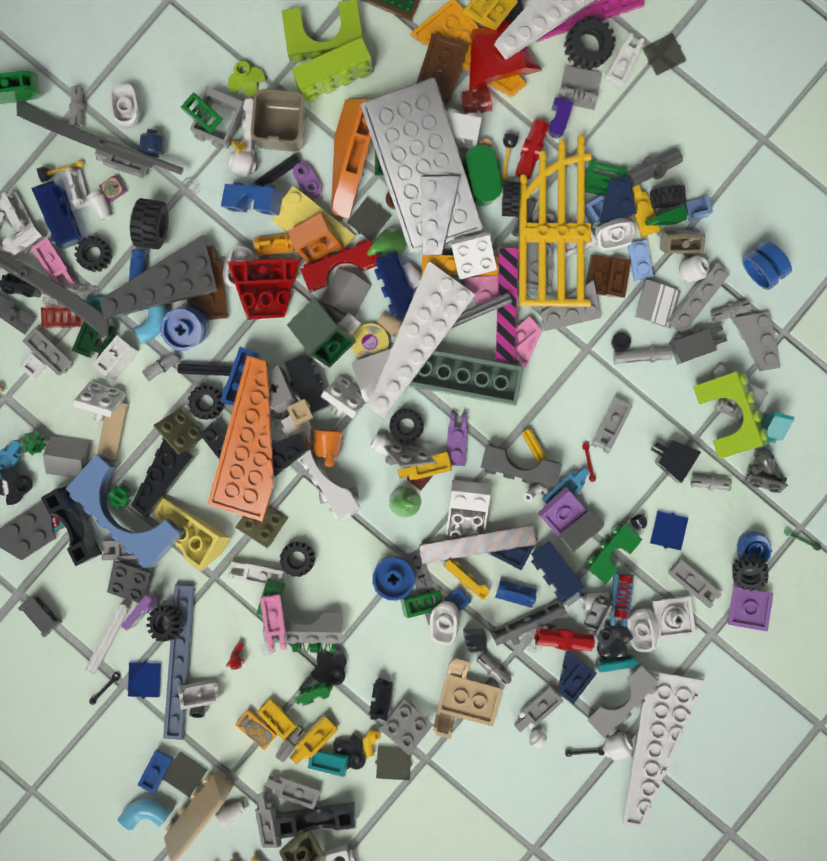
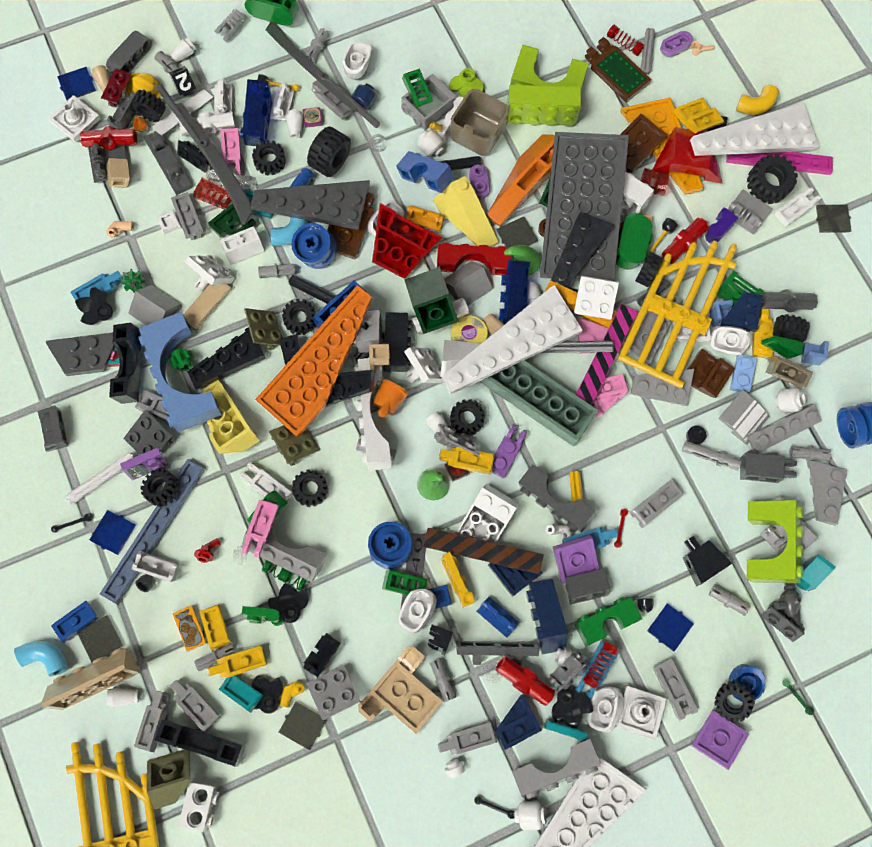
camera: 15 degrees right, 15 degrees down
orange slope [287,213,343,263] -> none

